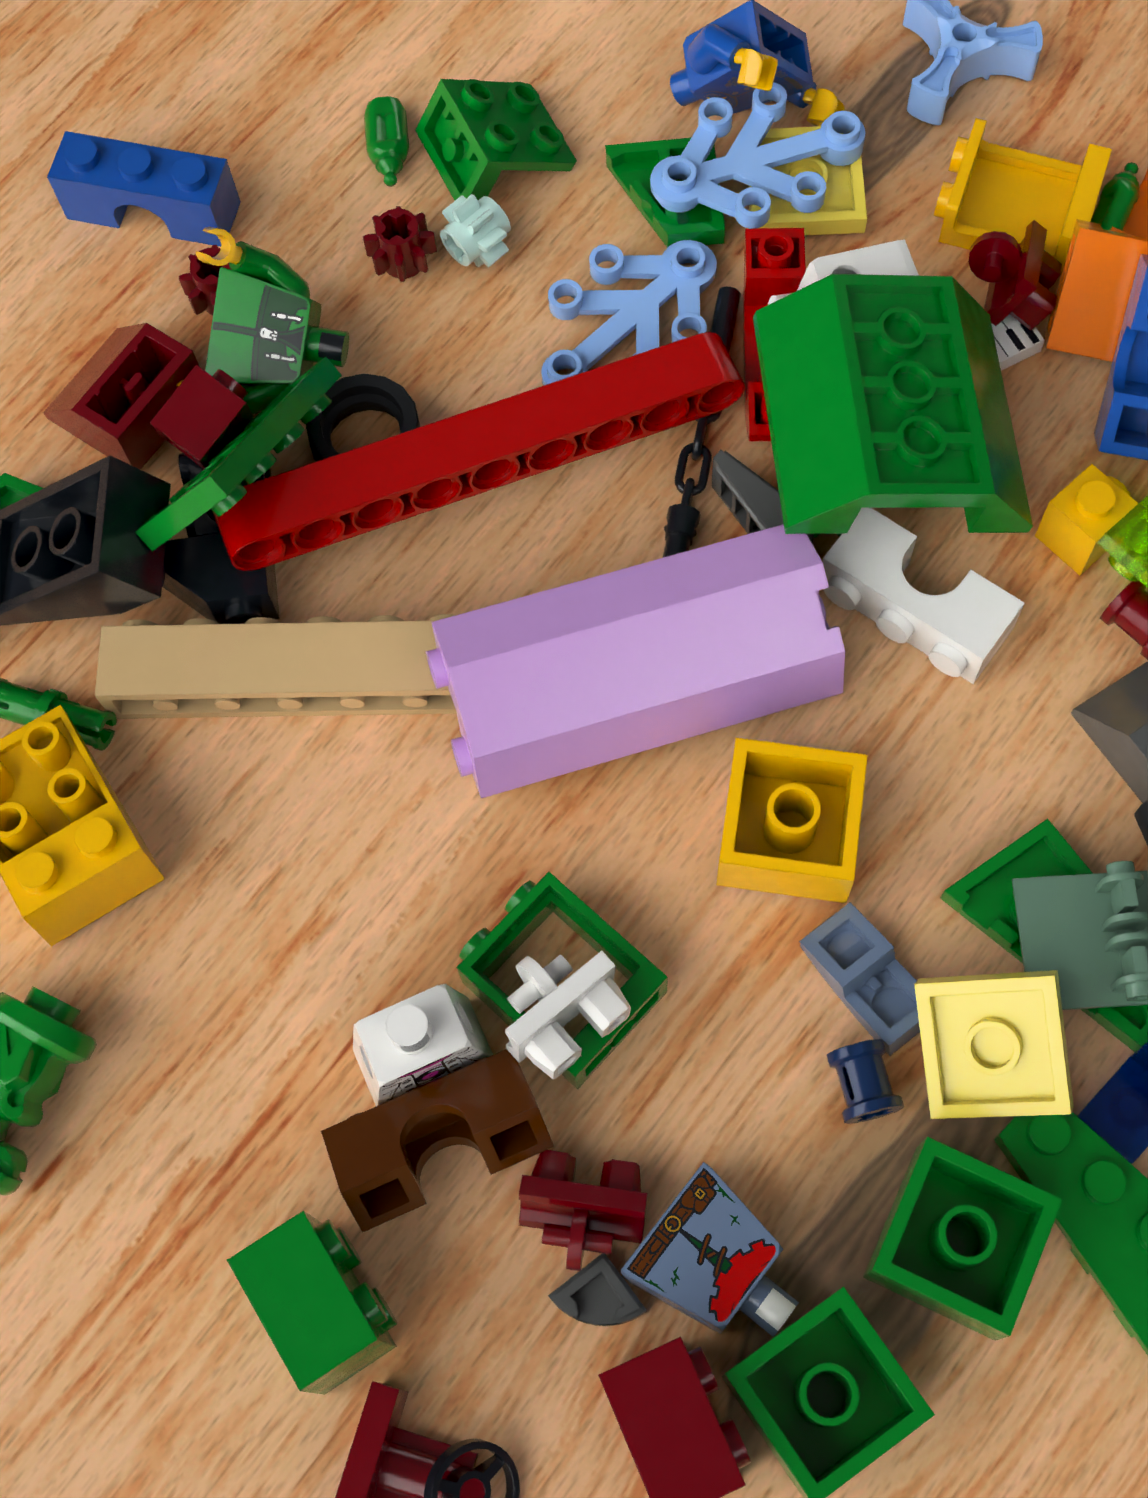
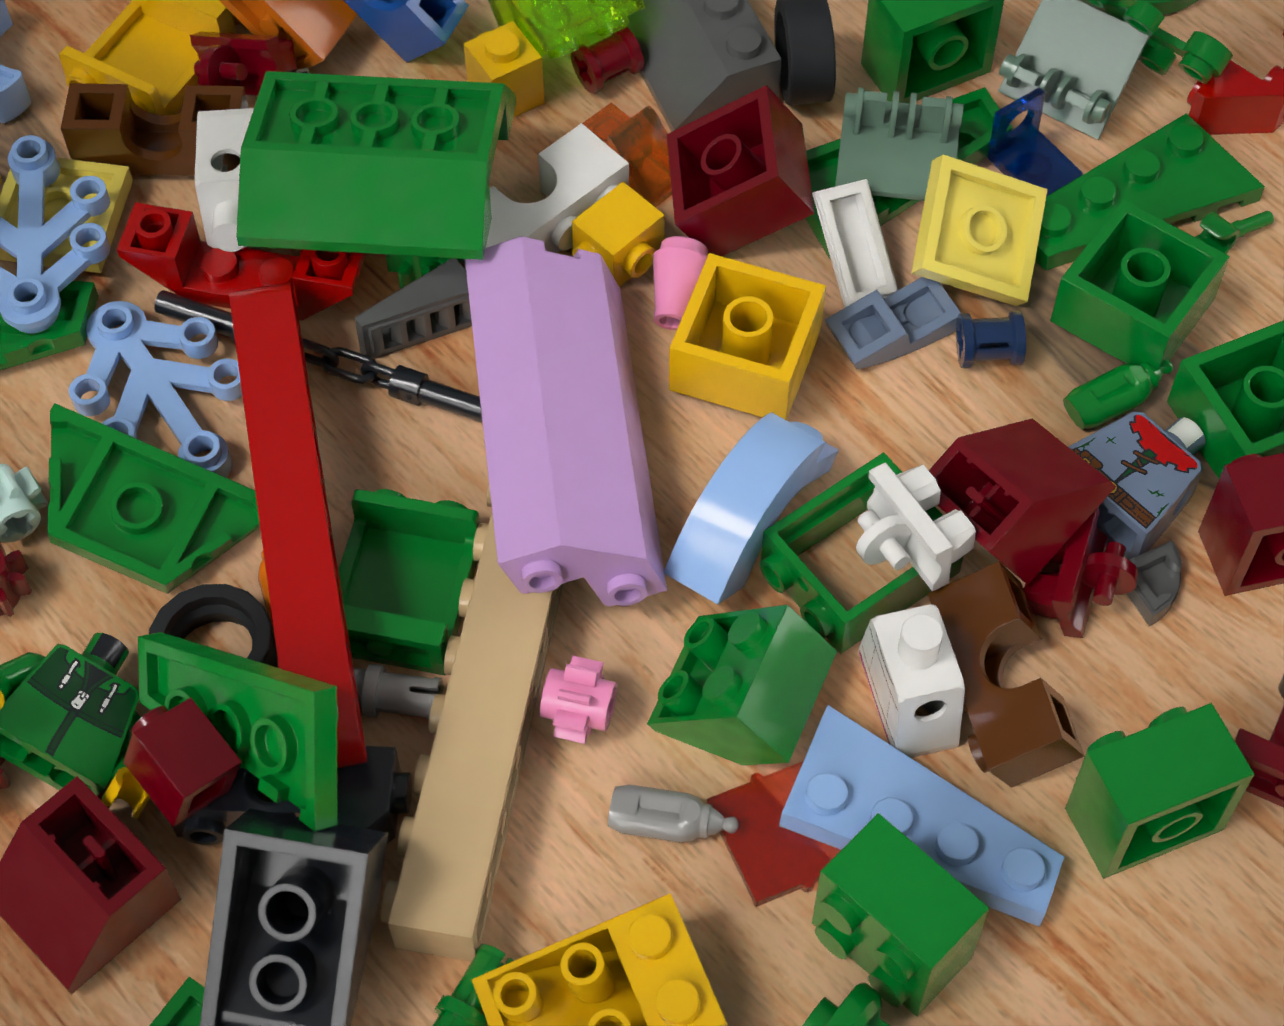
camera: 85 degrees left, 10 degrees down
none -> green wing [48,403,260,594]
none -> reddish brown arch [61,83,249,176]
none -> green panel [338,489,480,676]
none -> light grey pin [353,663,443,719]
none -> bright pink gear [540,656,617,744]
none -> yellow brick [572,182,665,287]
none -> clear orange slope [582,102,672,207]
none -> light grey piece [608,784,739,843]
none -> green slope [647,605,837,765]
none -> bright pink cone [653,236,708,330]
none -> light blue arch [664,412,839,605]
none -> dark red brick [666,85,815,256]
none -> clear red piece [706,761,841,907]
none -> light blue wing [779,704,1064,927]
none -> white tile [812,179,898,308]
none -> green brick [812,813,989,1017]
none -> dark red slope [929,418,1116,585]
none -> green piece [1063,360,1174,430]
none -> green hand [1195,210,1274,254]

